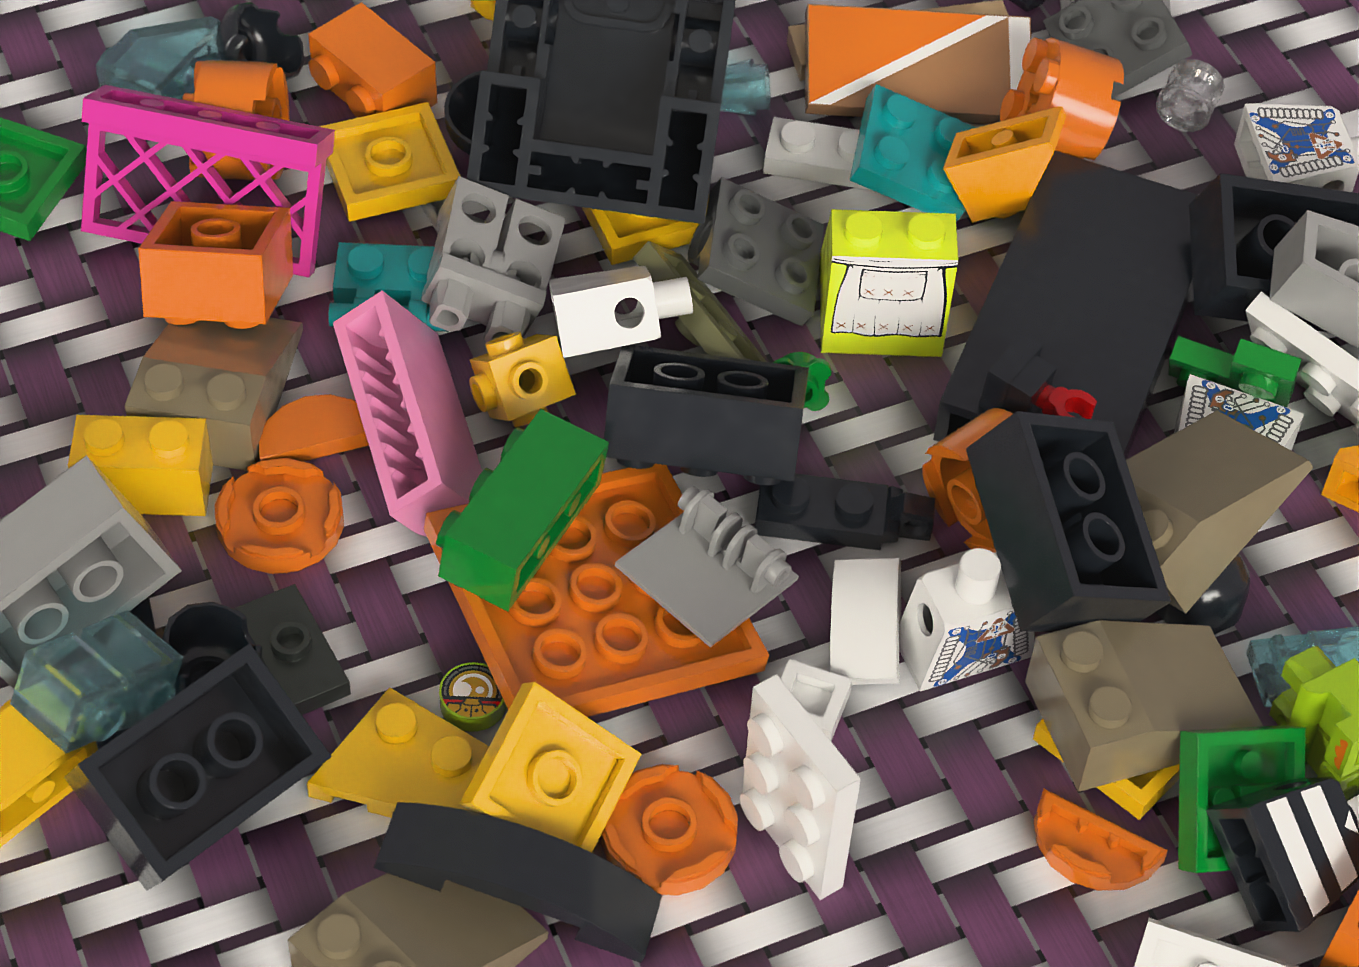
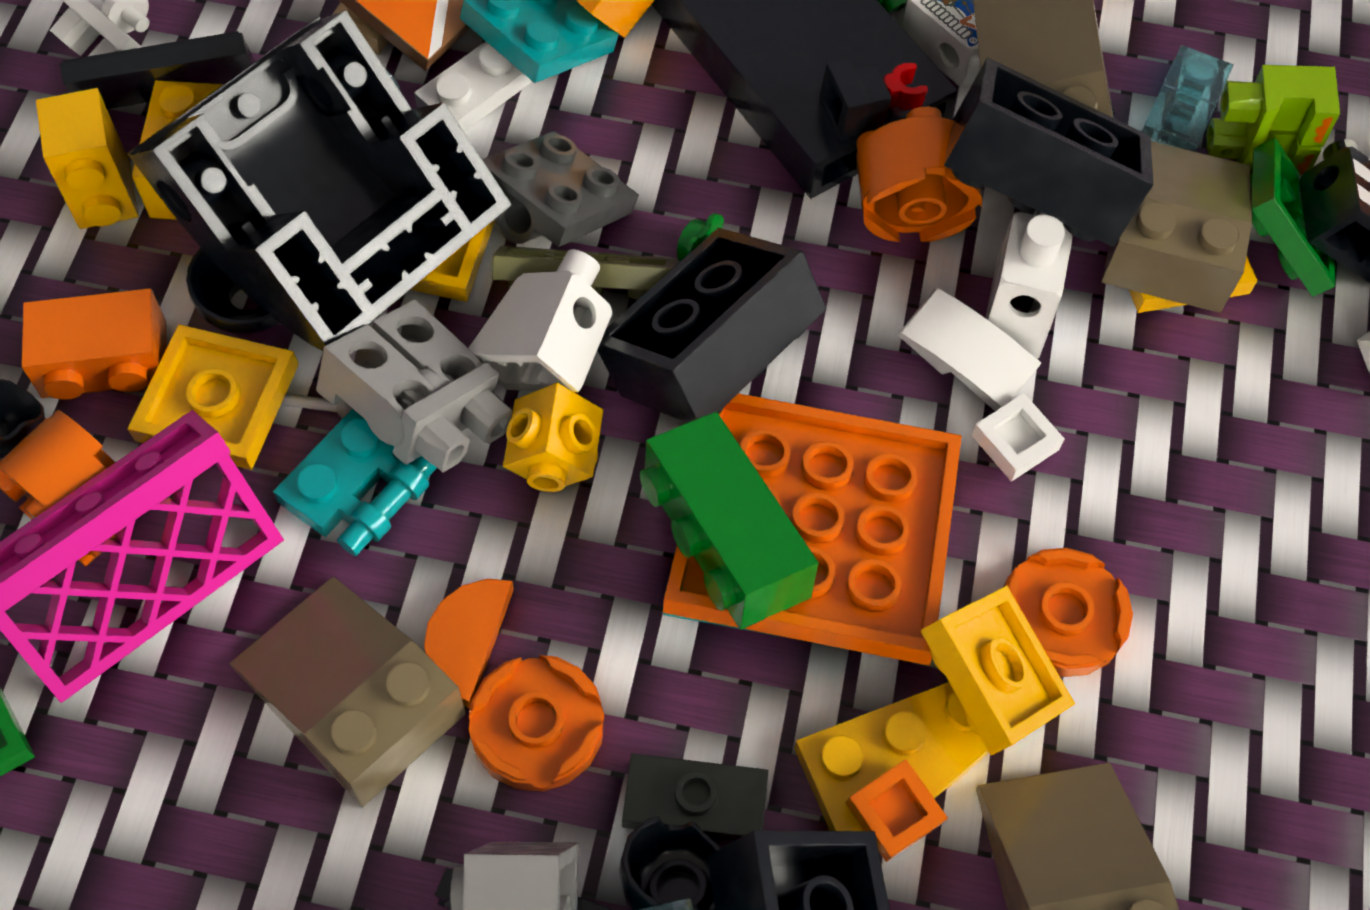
camera: 55 degrees left, 10 degrees up
yellow brick [68,415,213,516] -> none
orange brick [138,201,293,329] -> none
bright pink brick [333,291,482,537] -> none
black slope [374,802,662,963] -> none
tile [439,662,506,732] -> none
light grey hinge [615,486,799,648] -> none
white plate [740,674,861,900] -> none
black hinge [755,473,935,551] -> none
slope [819,209,958,357] -> none
orange tile [1034,788,1168,891] -> none
none -> orange tile [846,759,948,862]

